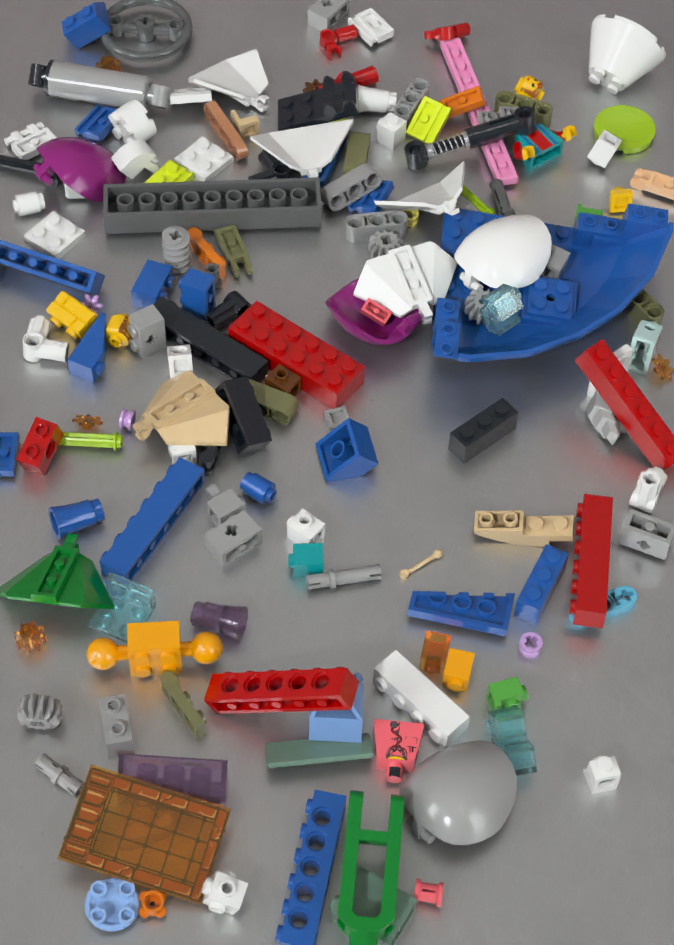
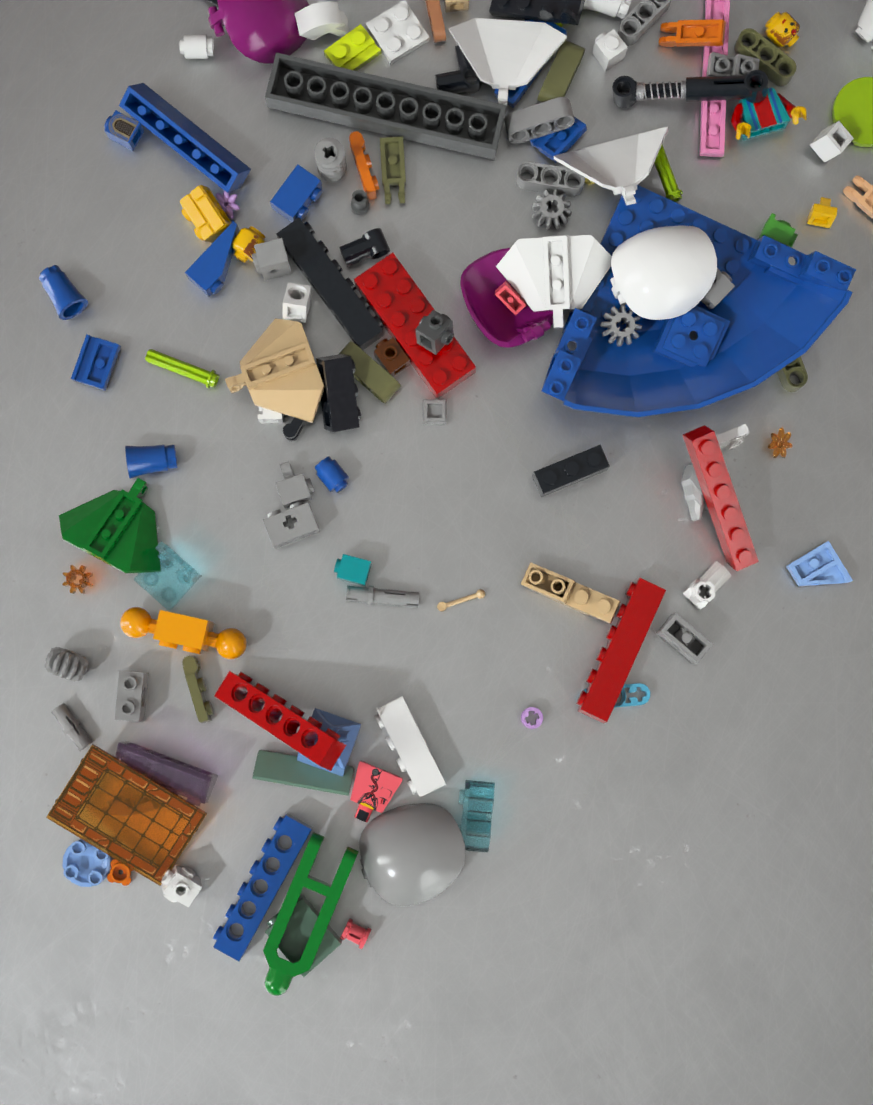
camera: 15 degrees right, 30 degrees up
red brick [16,417,64,476] -> none
white plate [23,211,86,259] -> none
white piece [23,315,69,362] -> none
clear orange plant [72,414,103,430] -> none
blue brick [99,457,205,588] -> none
lavender bush [119,408,136,431] -> none
blue brick [179,268,216,321] -> none
clear purple plant [190,601,248,641] -> none
white brick [287,509,326,544] -> none
blue slope [315,418,379,482] -> none
neon yellow plate [406,96,452,144] -> none
blue wing [407,591,515,637] -> none
clear orange brick [419,631,451,674] -> none
light orange brick [442,648,475,692] -> none
clear light blue brick [480,283,524,336] -> none
bright green brick [486,676,528,718] -> none
dark grey pin [489,179,516,216] -> none
blue brick [514,544,569,626] -> none
white brick [583,756,621,794] -> none
light aqua torso [629,320,663,375] -> none
none -> dark grey brick [415,310,454,355]

